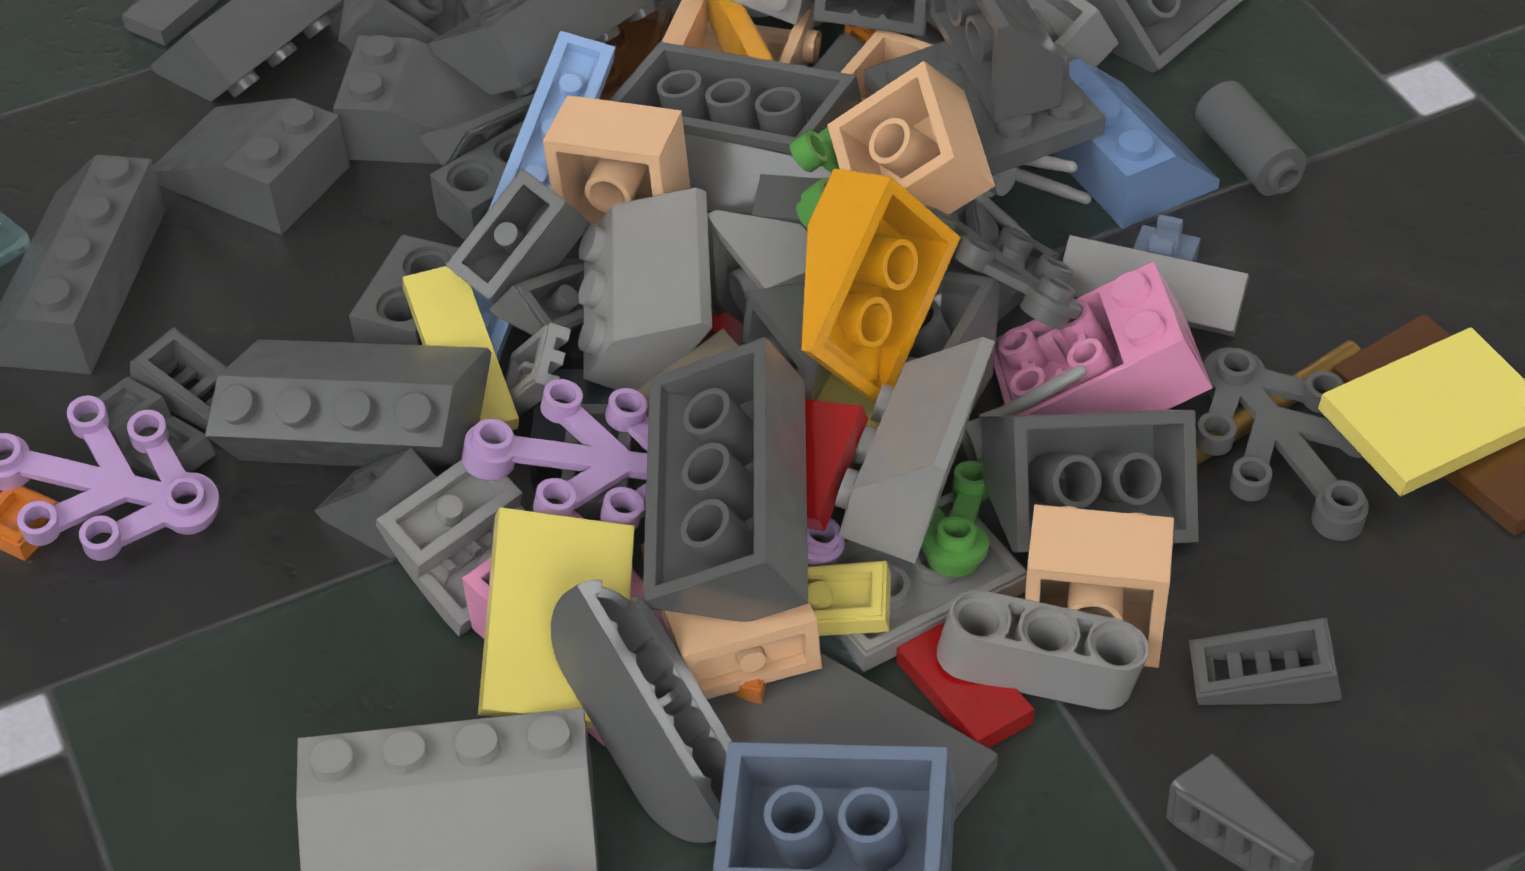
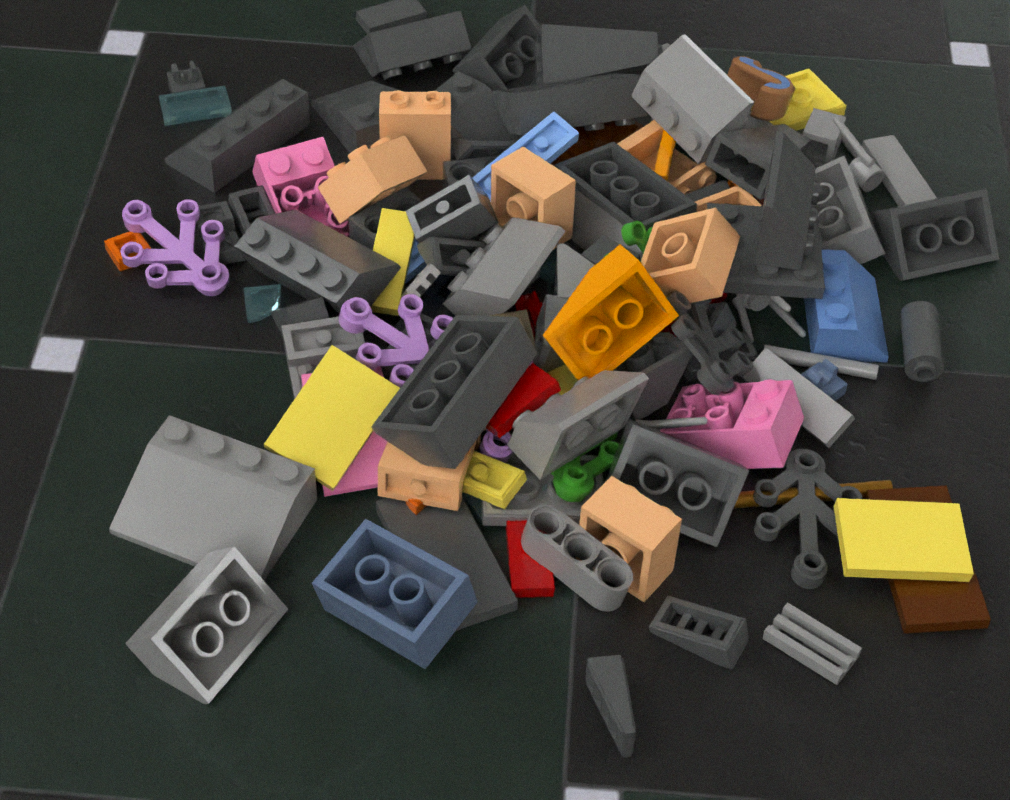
camera: 25 degrees right, 0 degrees up
dark grey brick [551,580,732,843] -> none
none -> clear light blue tile [244,284,282,323]
none -> bright pink slope [252,137,350,237]
none -> light nougat brick [318,135,427,224]
none -> light nougat panel [379,90,451,180]
none -> light grey tile [762,602,862,685]
none -> light grey bar [764,344,879,380]

